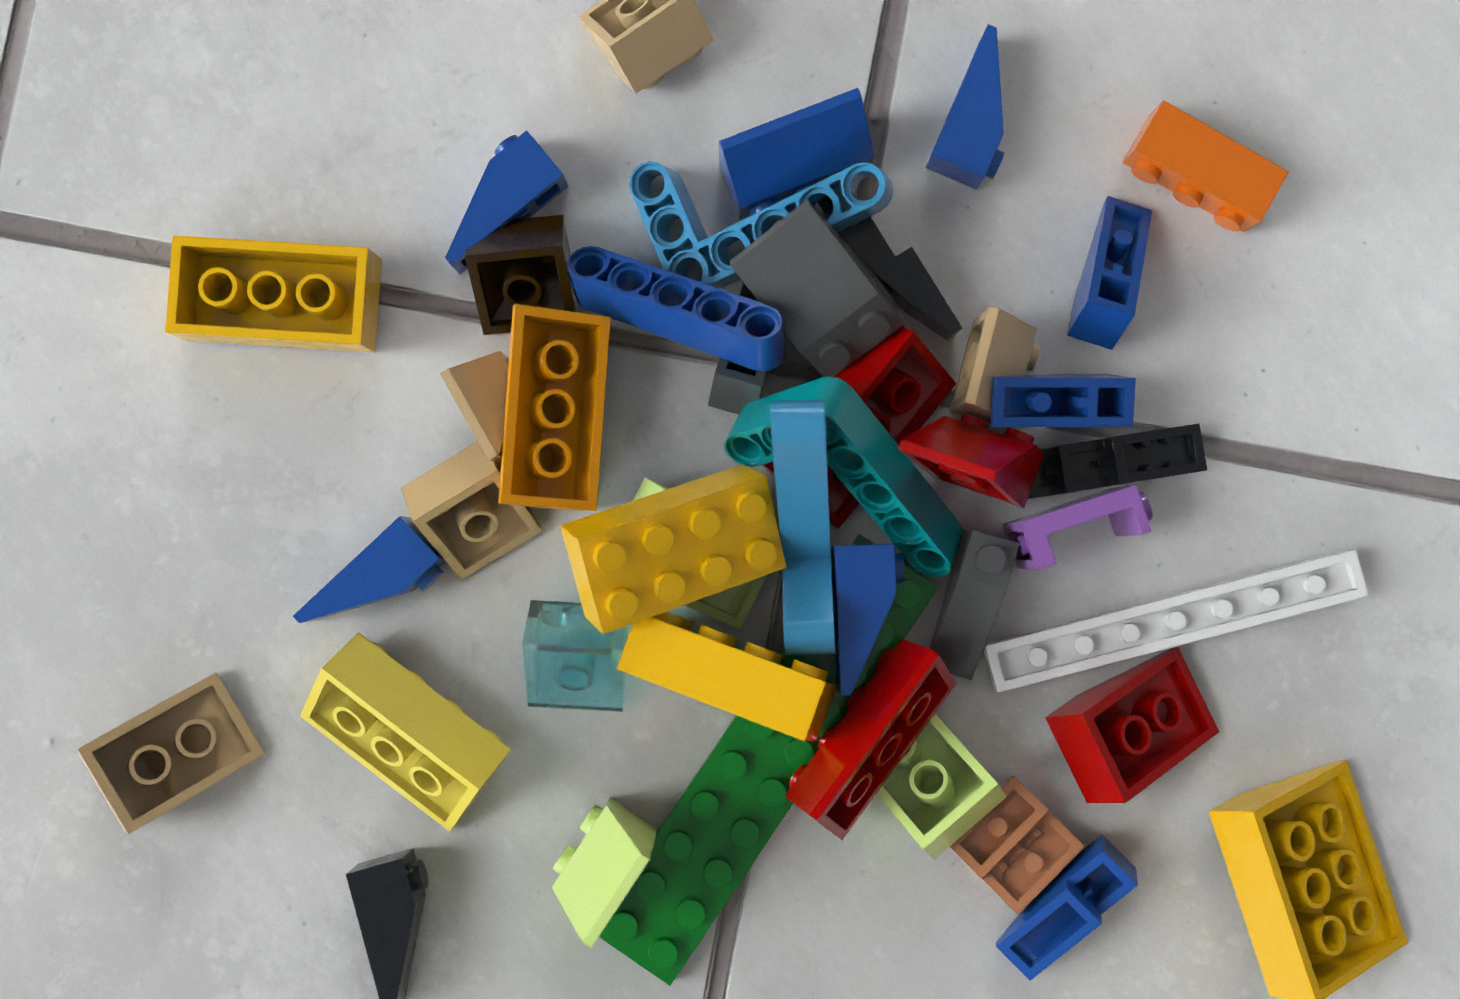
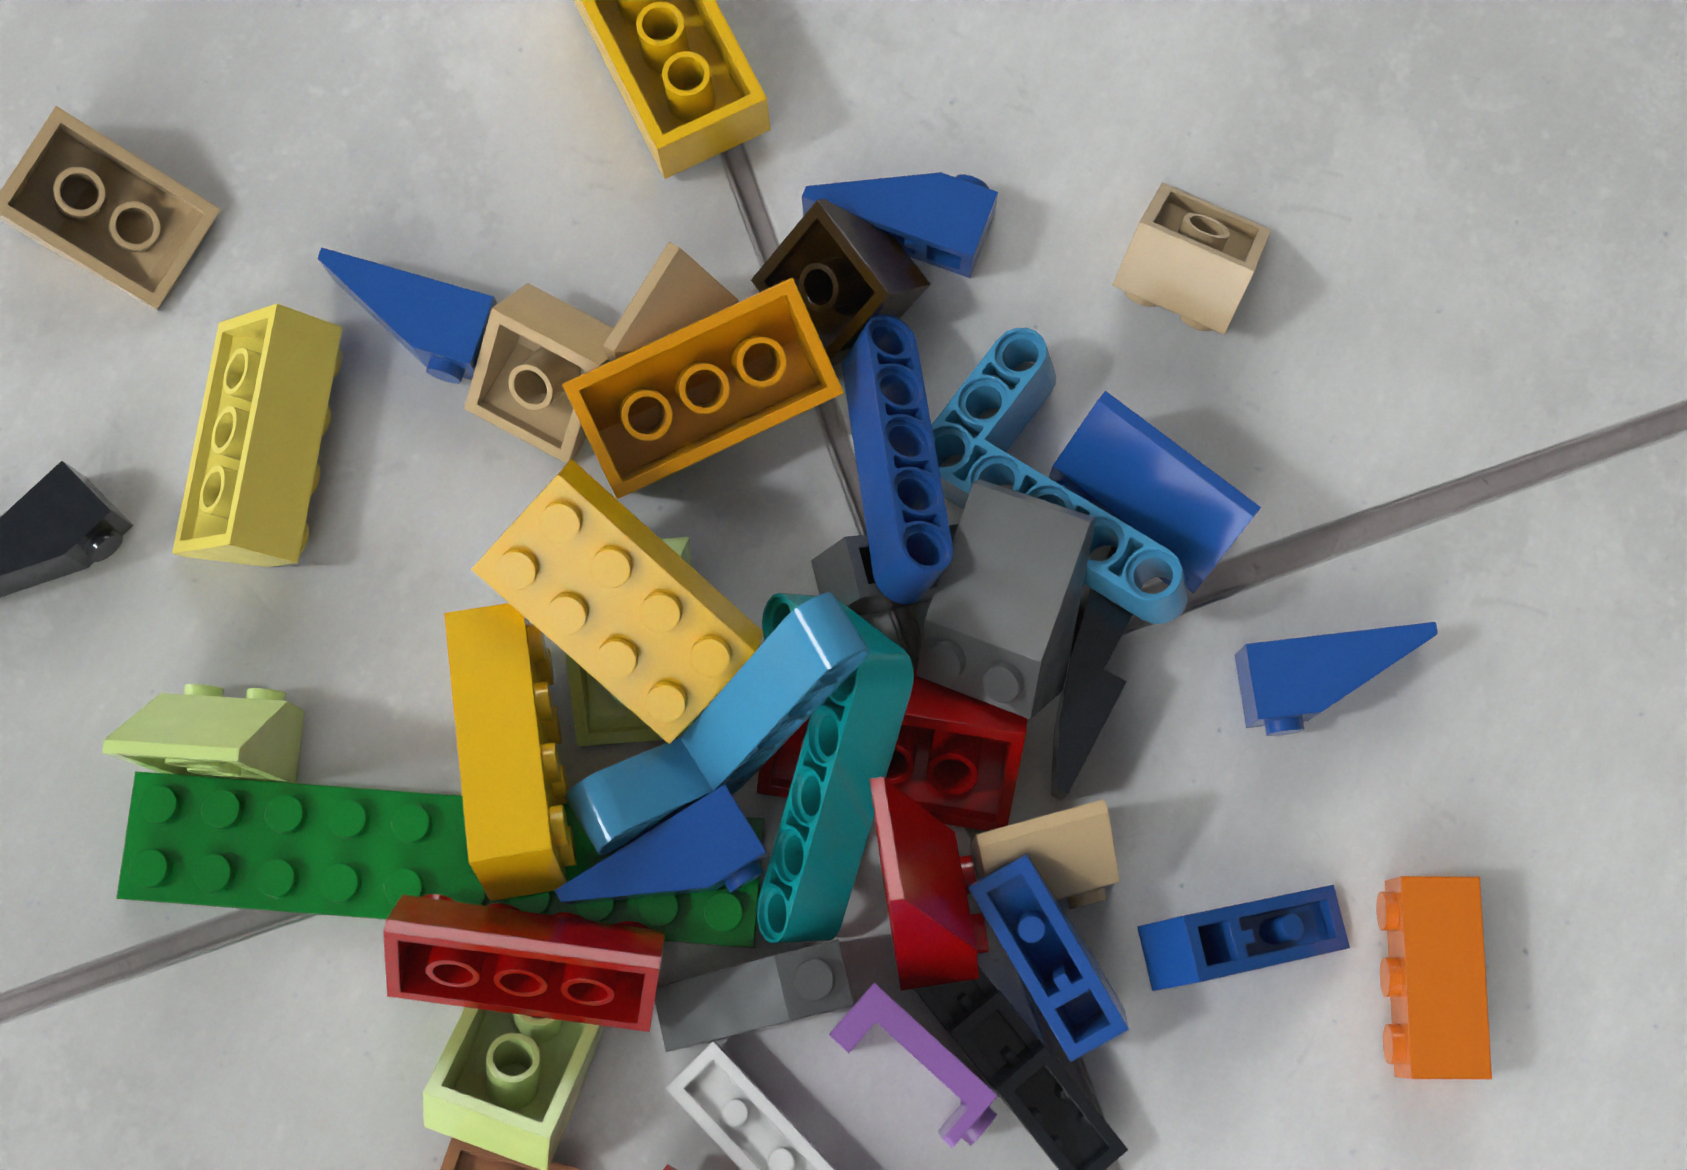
camera: 65 degrees right, 10 degrees down
clear light blue slope [522,600,627,712] -> none

